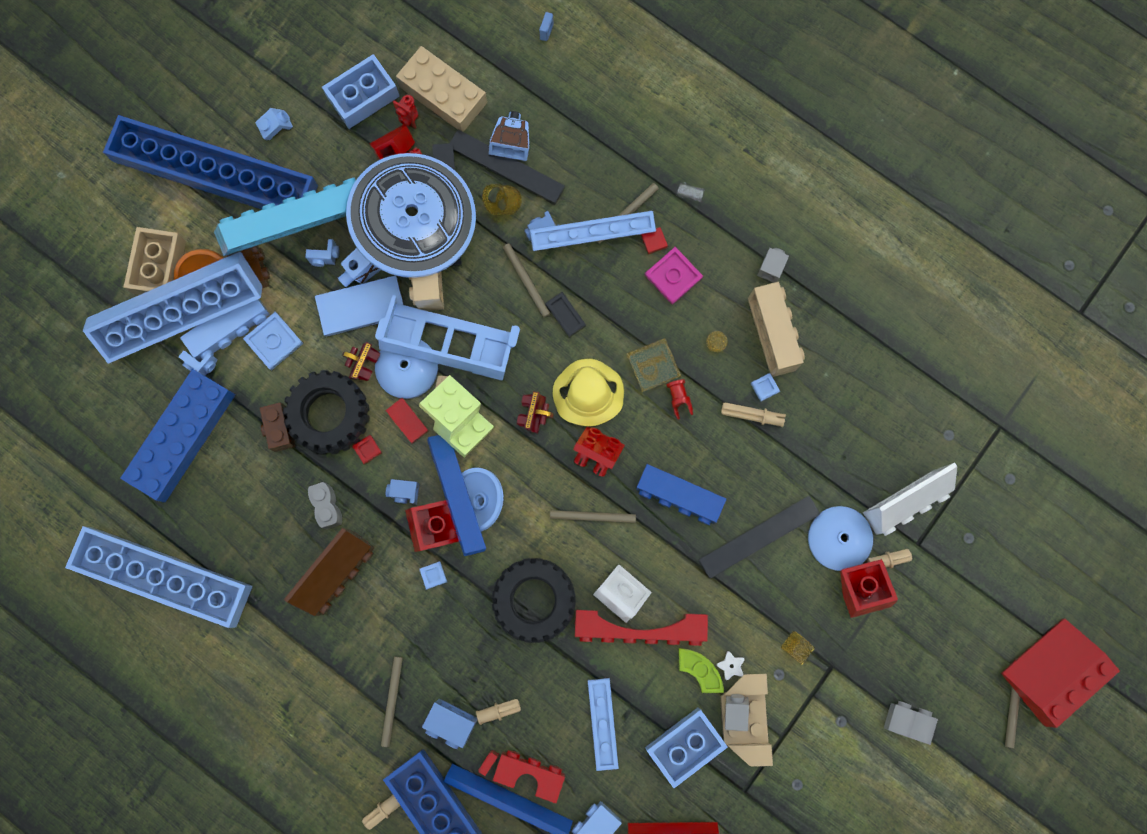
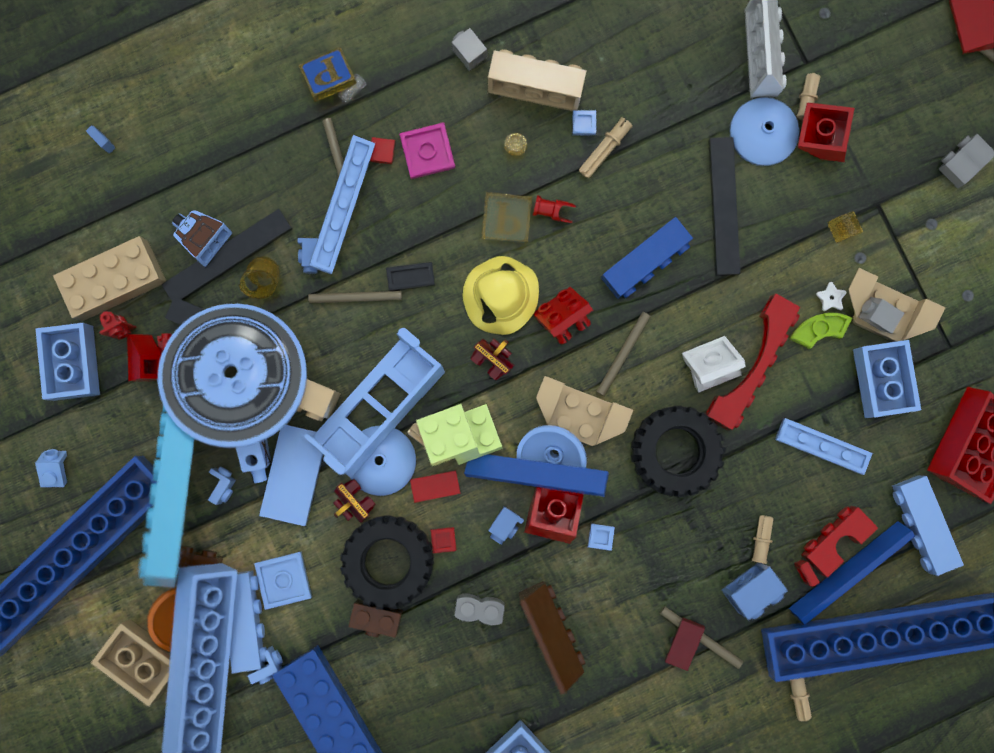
camera: 65 degrees left, 5 degrees up
none -> tile [299,47,357,102]
none -> tan piece [536,376,633,446]
none -> dark red tile [665,617,705,671]

